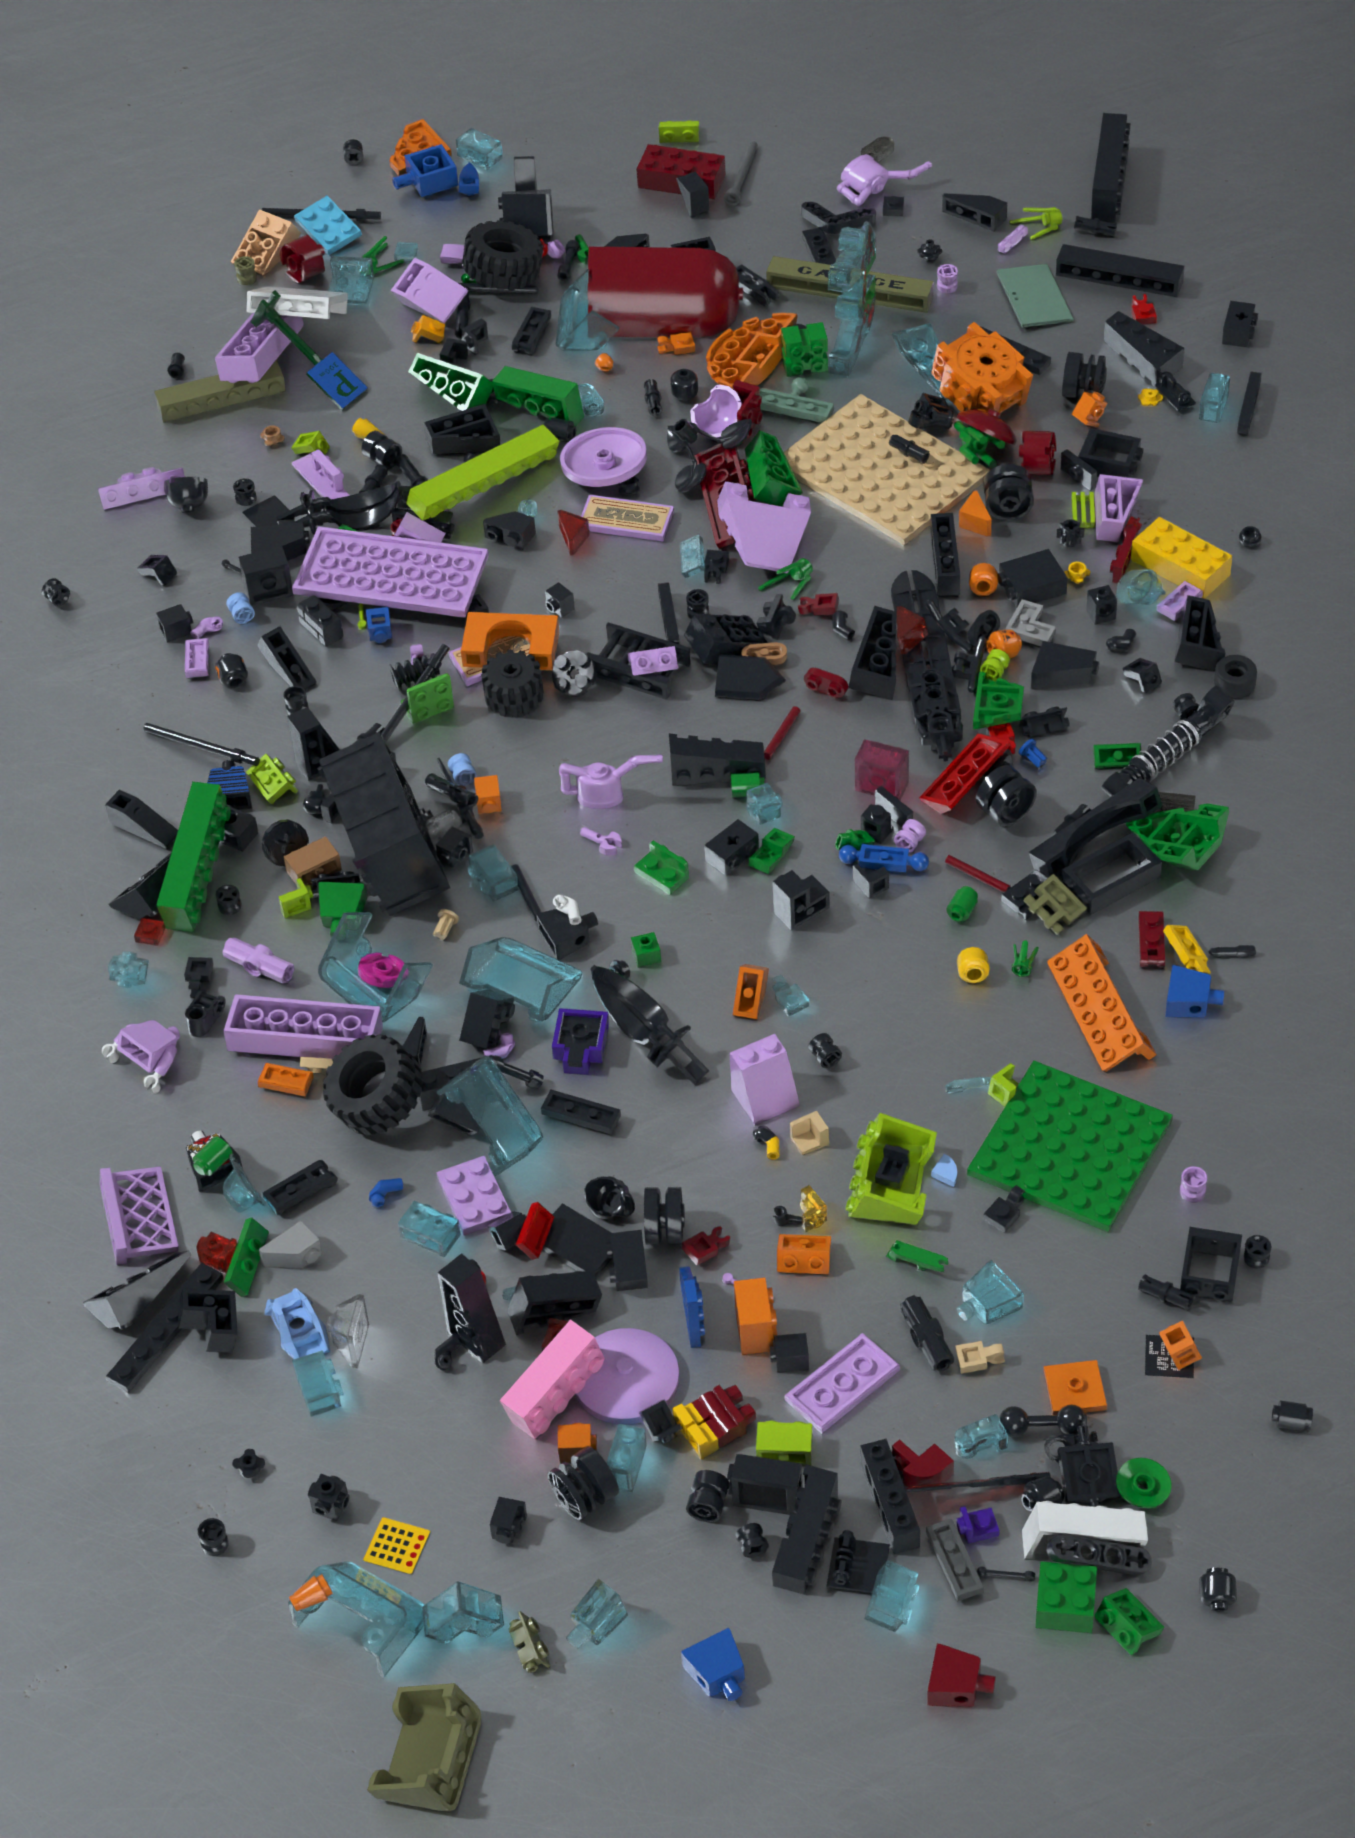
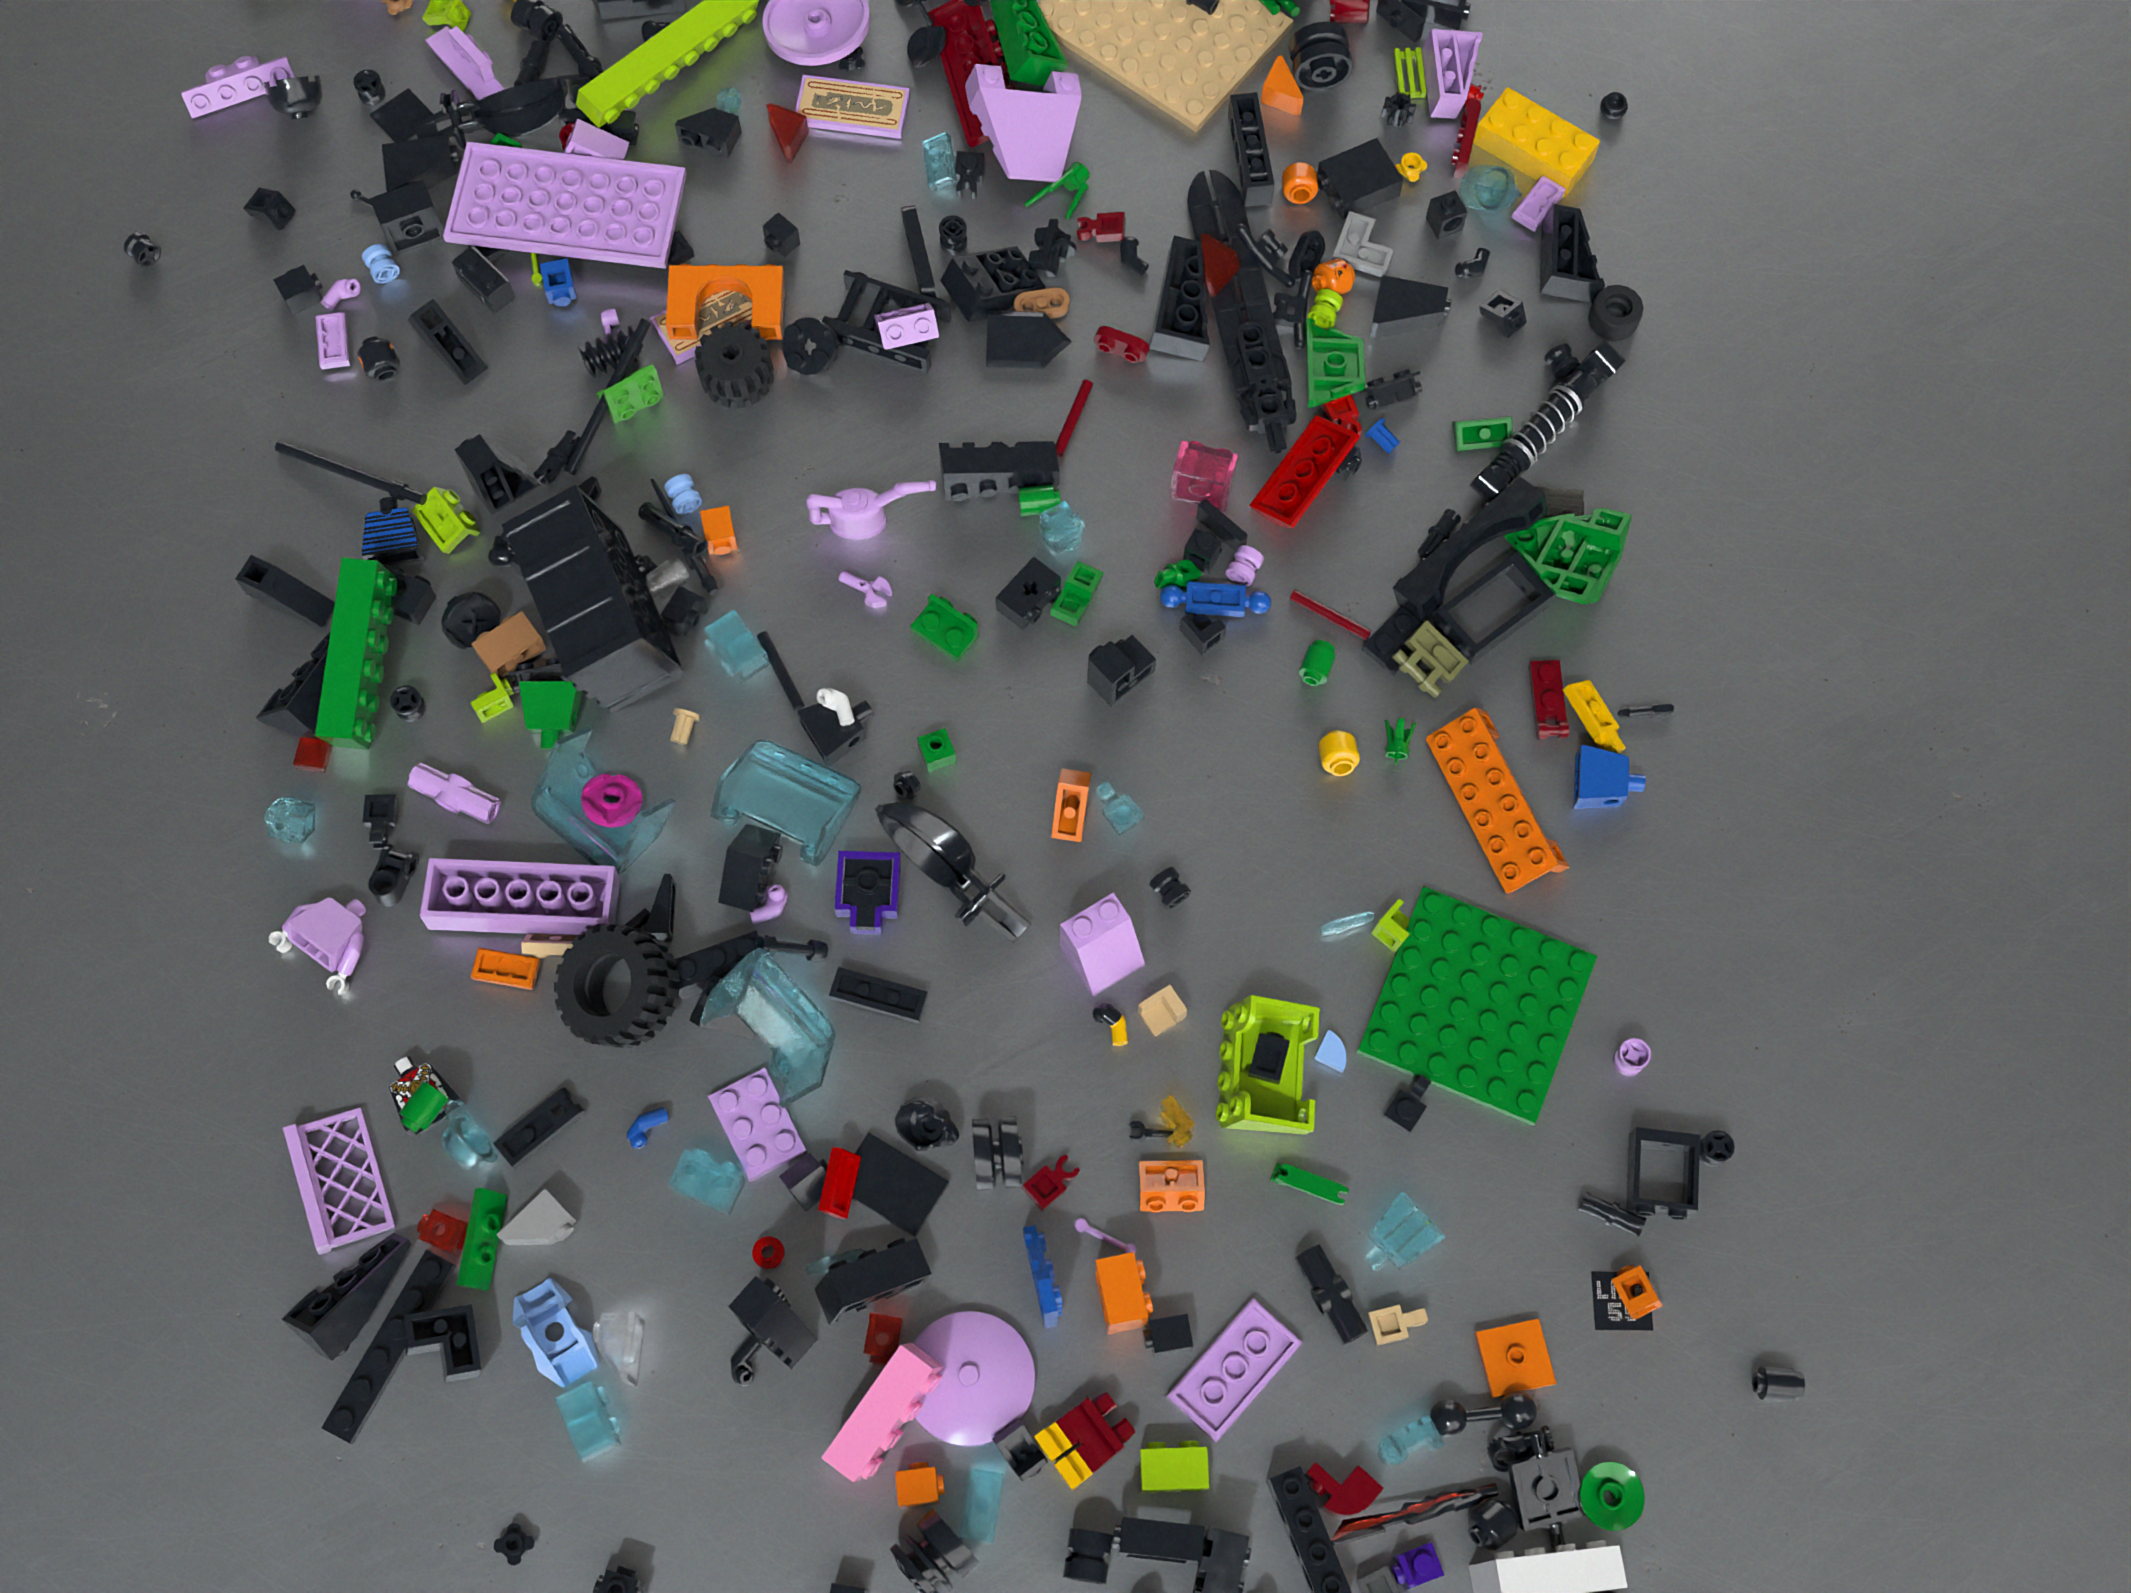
camera: 10 degrees left, 20 degrees up
black wheel [283,686,309,715] -> none
black brick [606,1230,648,1291] -> none
black wheel [976,765,1037,827] -> none

